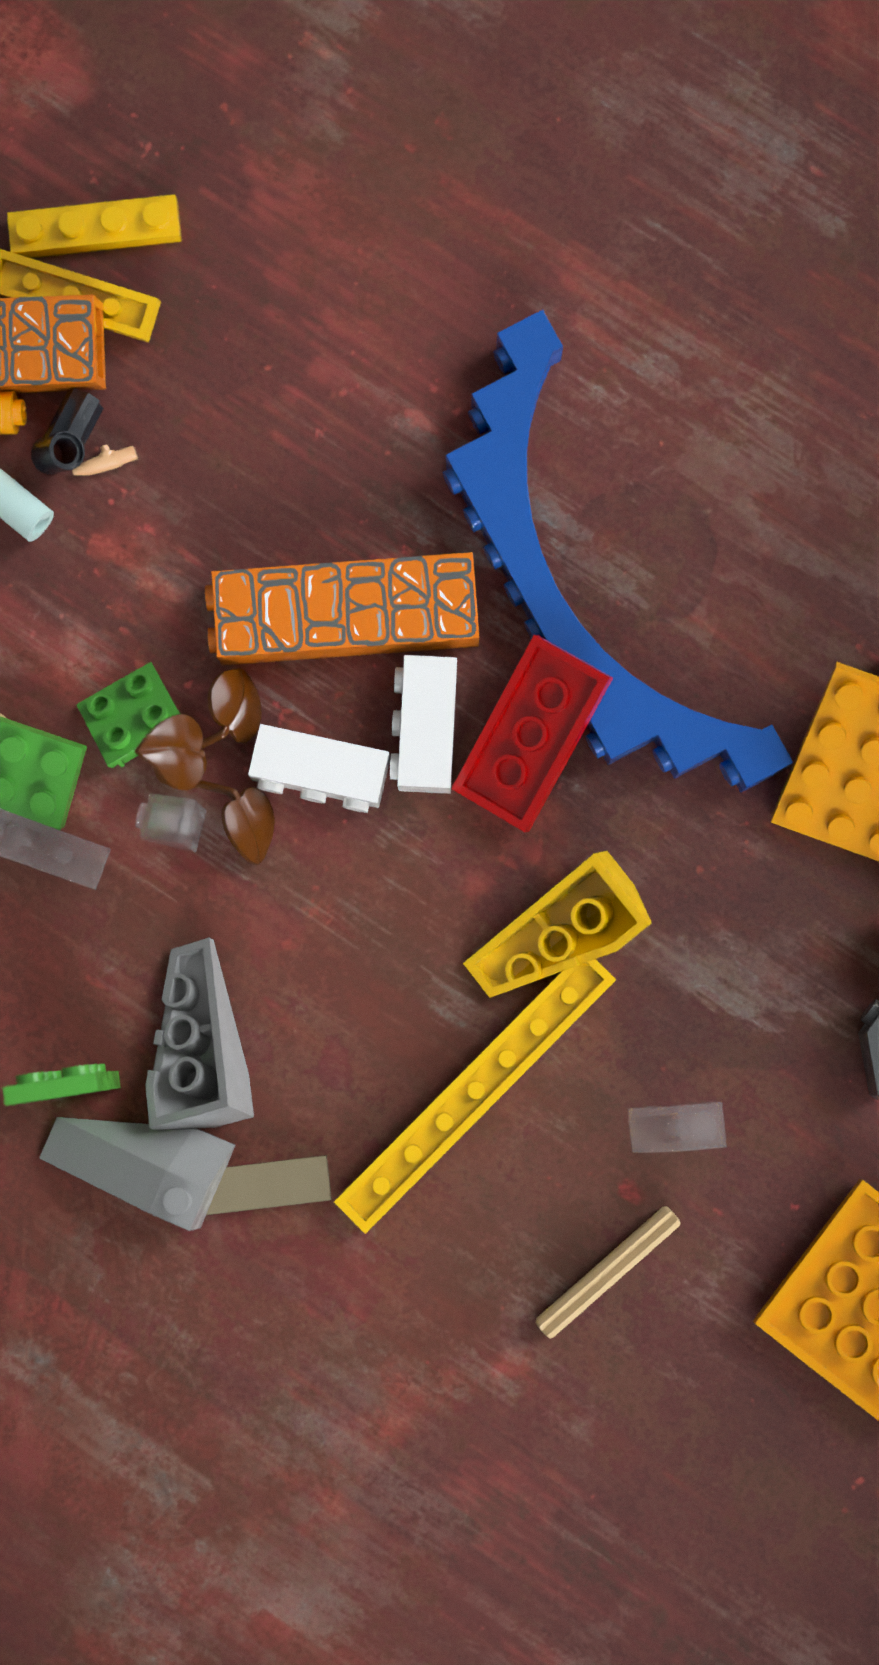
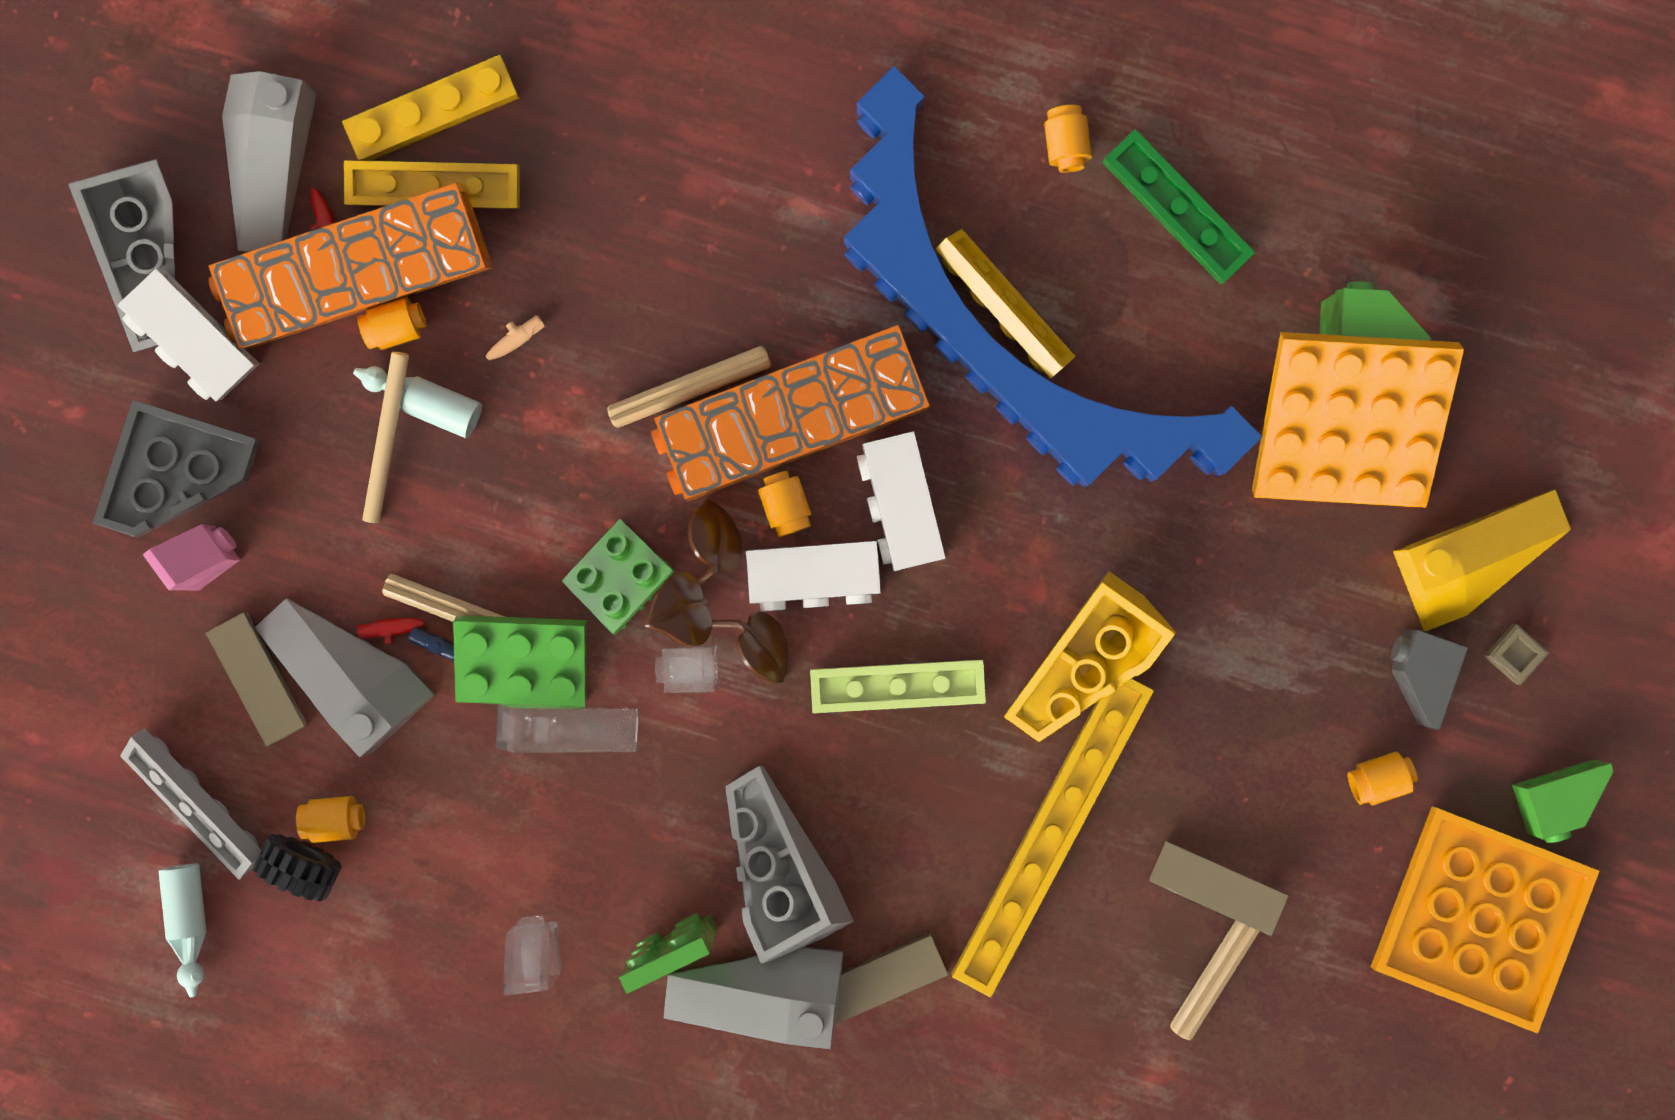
camera: 20 degrees left, 5 degrees up
black piece [31,388,104,474] -> none
red plate [451,635,613,832] -> none
clear slope [628,1101,727,1153] -> none
none -> tan axle [607,346,771,428]
none -> light orange brick [758,471,812,538]
none -> yellowish green plate [810,659,986,713]
none -> yellow plate [935,229,1076,379]
none -> light orange brick [1044,105,1092,173]
none -> green plate [1102,129,1255,285]
none -> dark tan tile [1149,841,1288,936]
none -> light orange brick [1347,751,1418,806]

